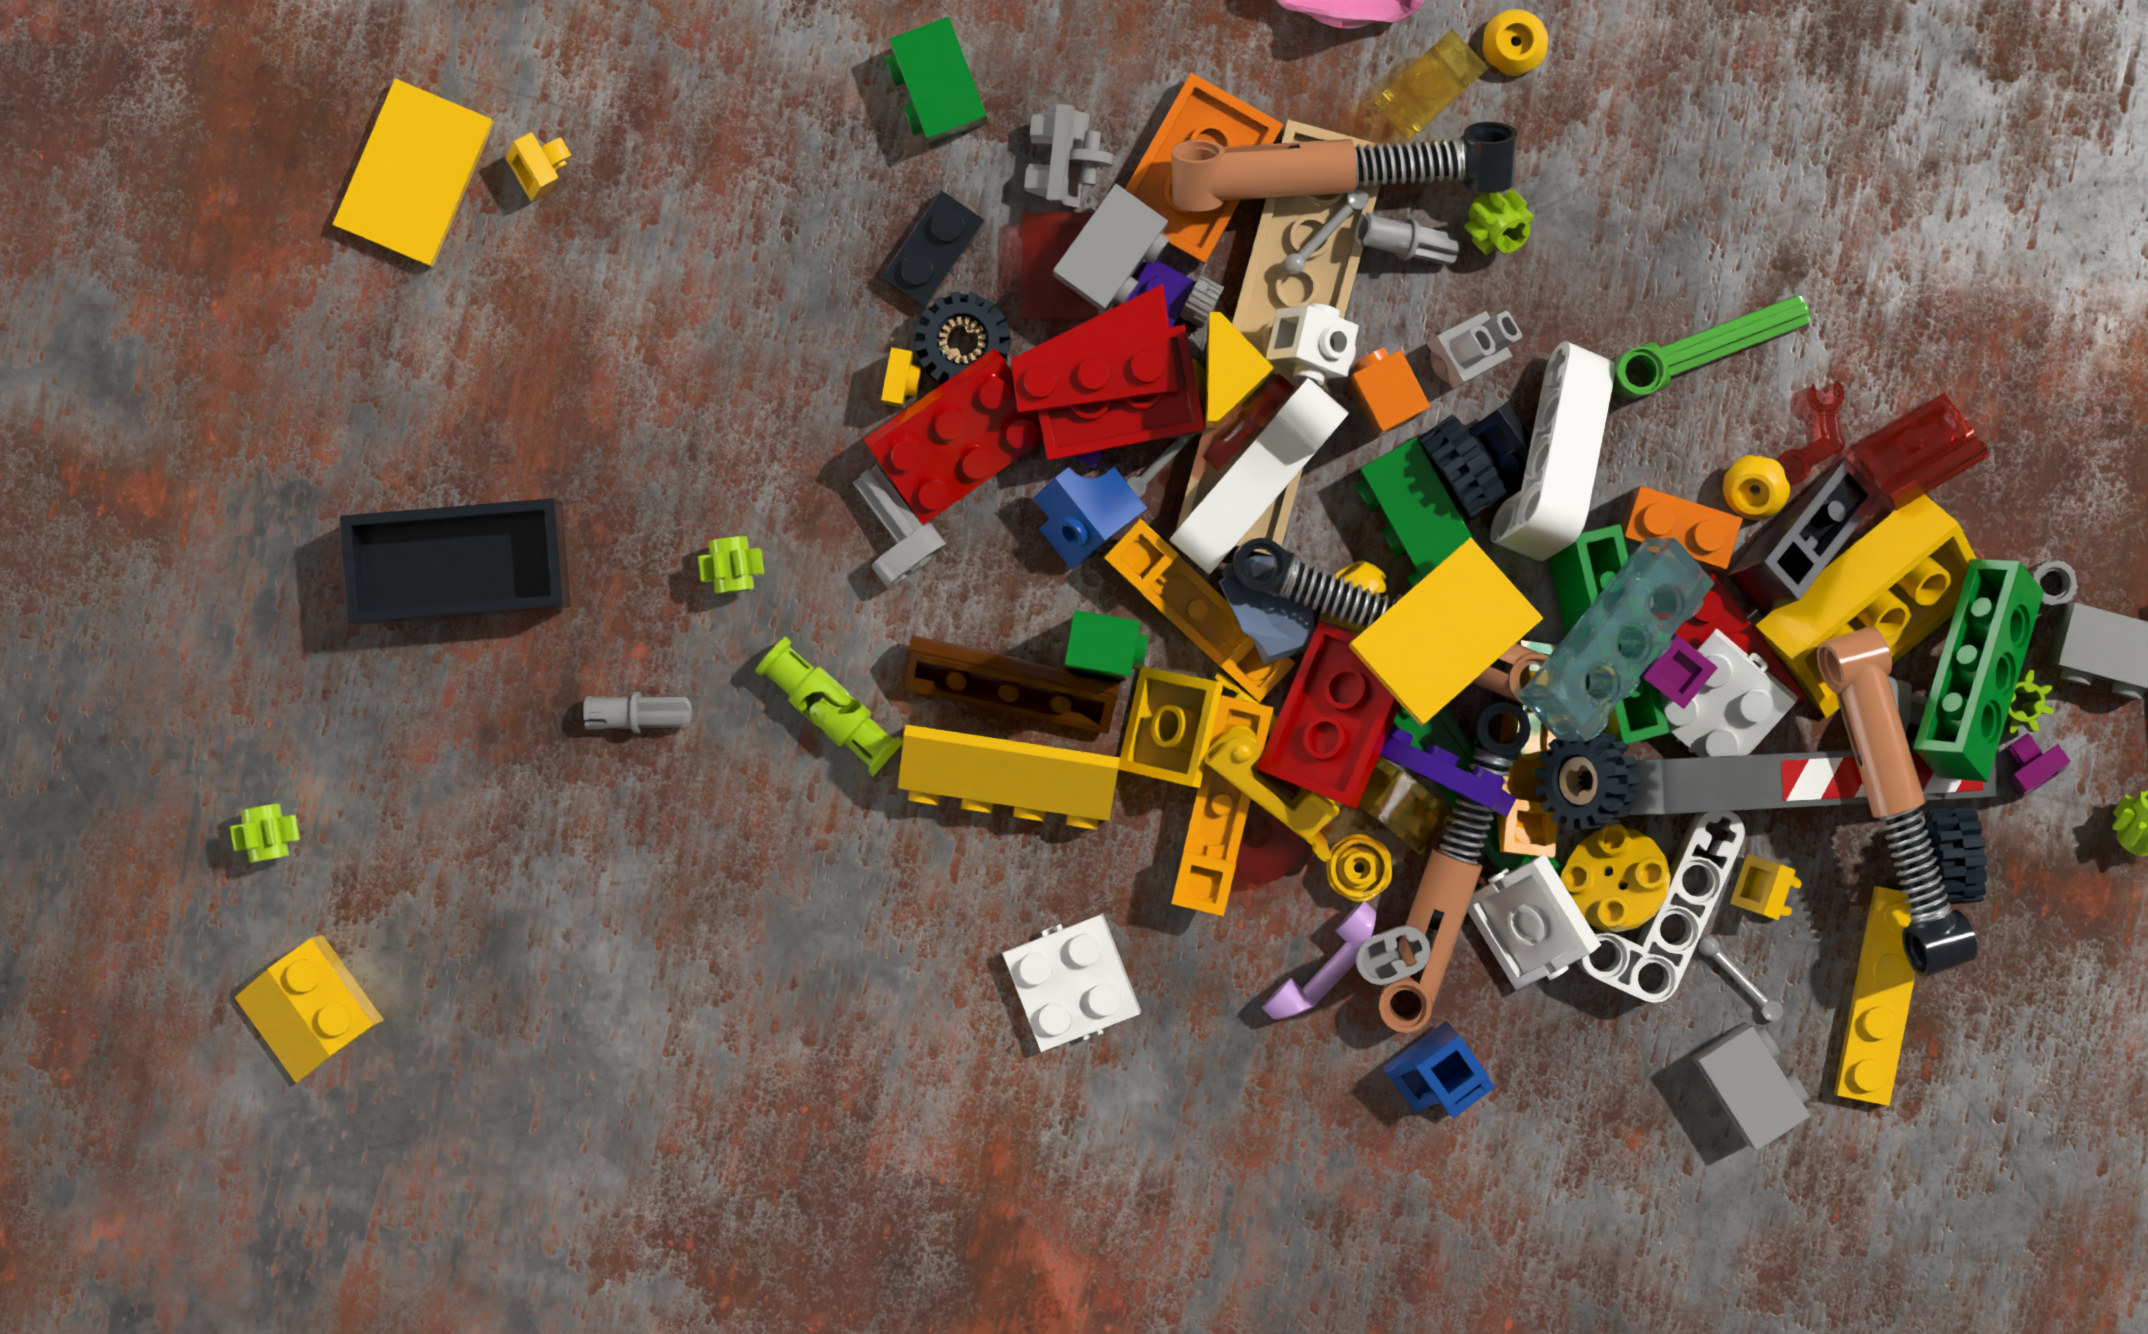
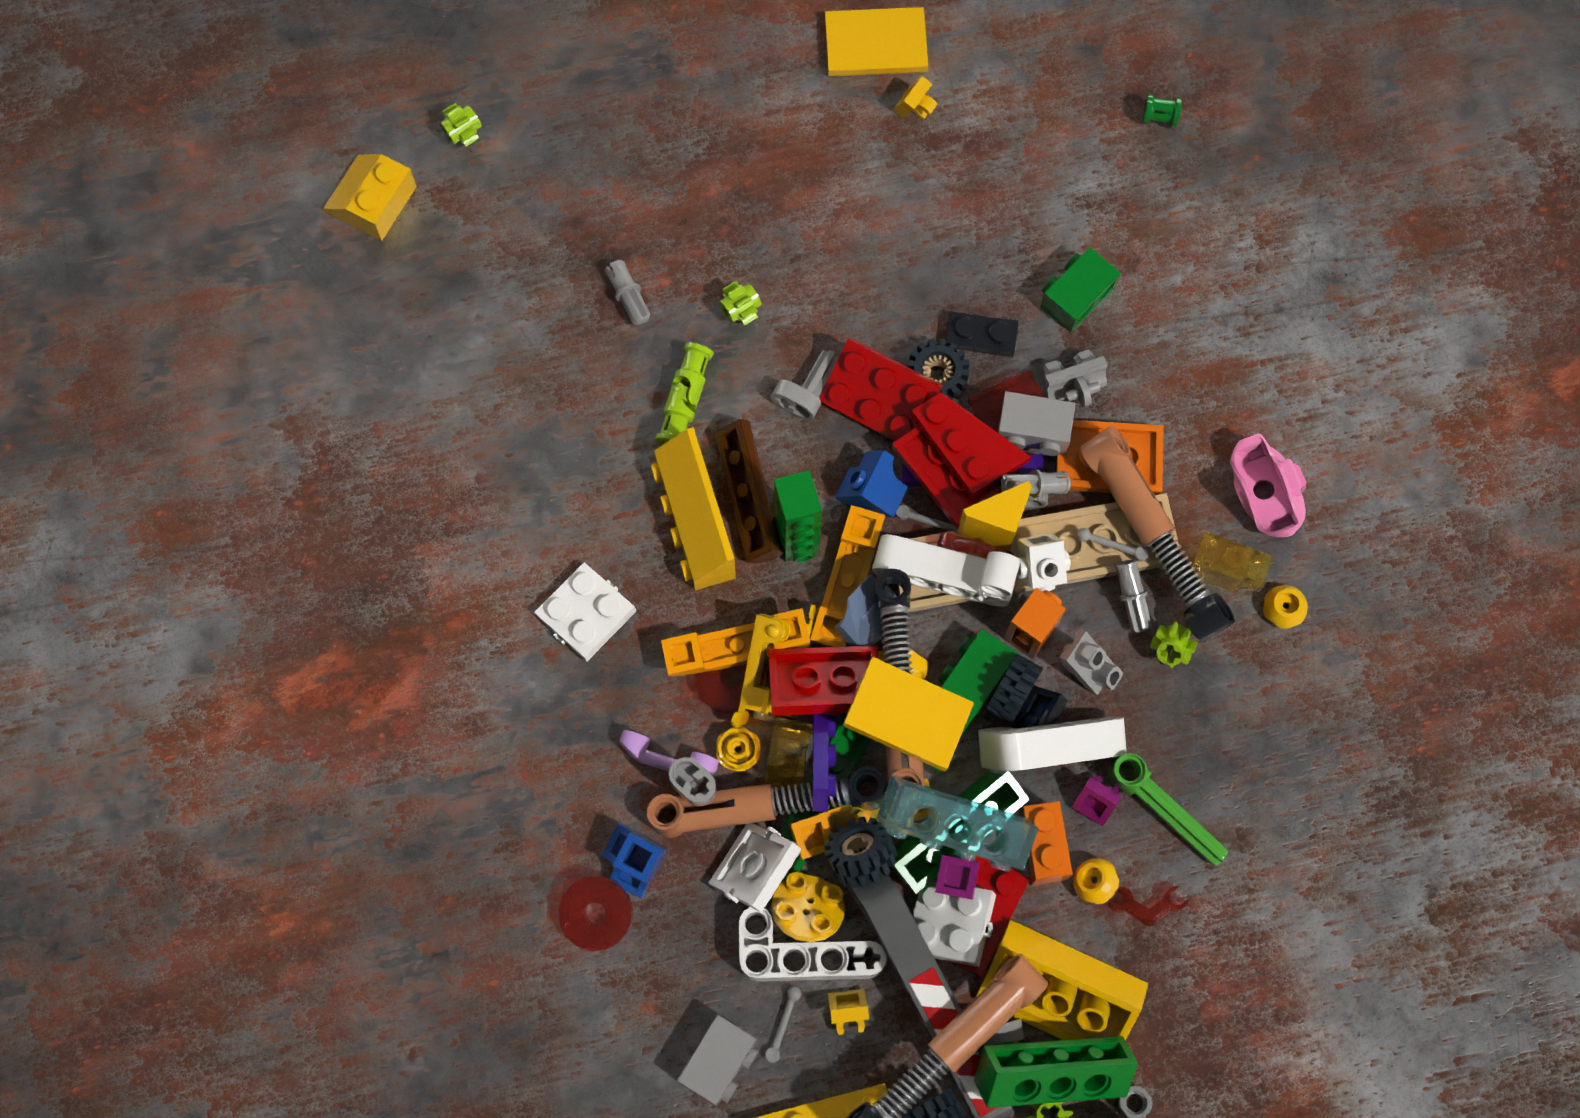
camera: 65 degrees right, 15 degrees down
black piece [340,498,571,625] -> none
yellow plate [881,347,922,408] -> none
yellow slope [1118,666,1224,788] -> none
black slope [1727,457,1881,614] -> none
clear red plate [1853,392,1988,511] -> none
none -> clear red tile [558,876,634,951]
none -> light grey axle [1000,469,1071,498]
none -> magenta tile [1072,775,1122,826]

